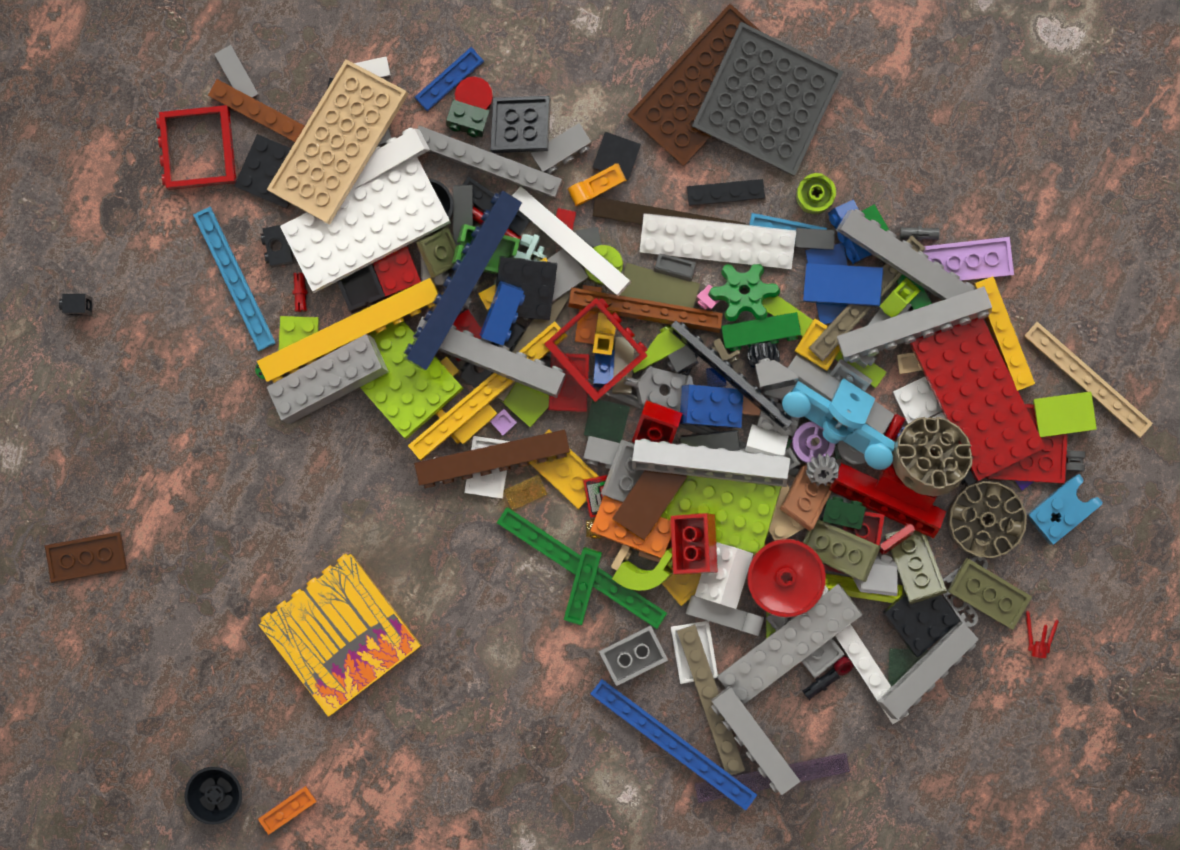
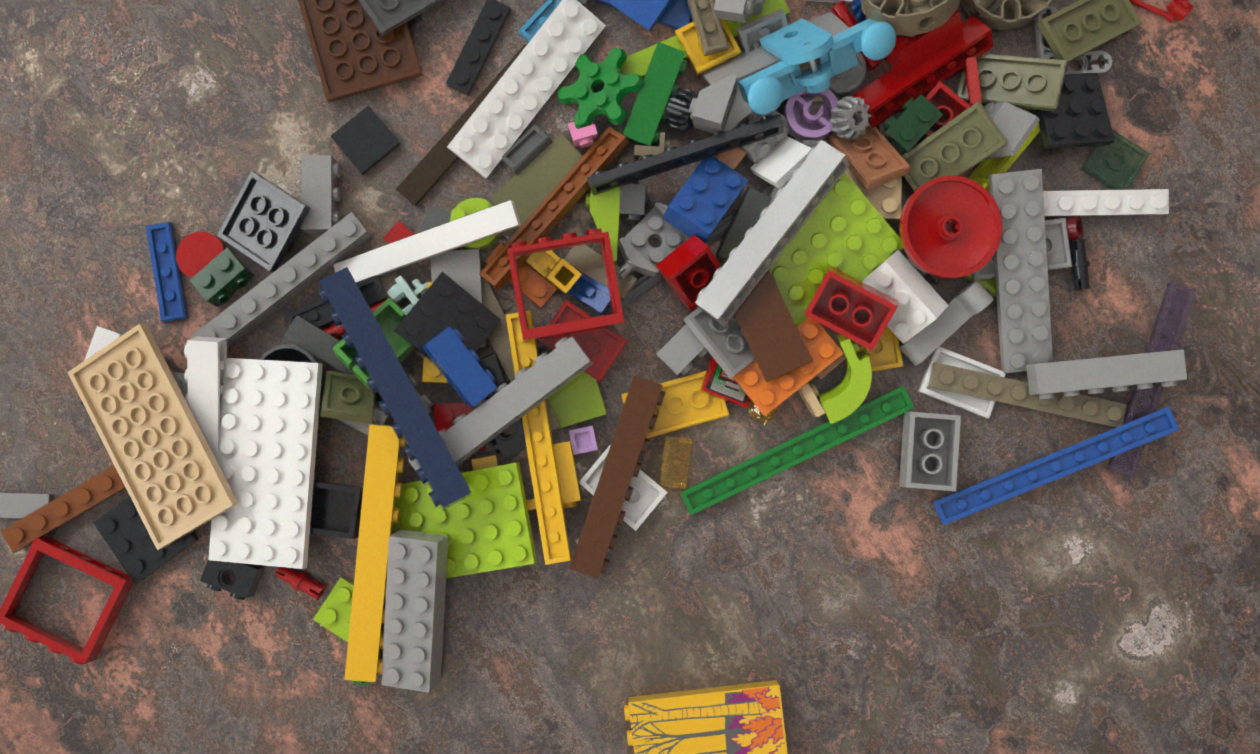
camera: 70 degrees left, 0 degrees up
dark azure tile [193,207,276,352] -> none
red brick [373,246,421,298] -> none
green plate [564,547,602,625] -> none
light orange plate [568,164,627,206] -> none
clear green plate [584,399,630,443] -> none
clear blue tile [706,368,727,387] -> none
light grey brick [877,622,979,720] -> none

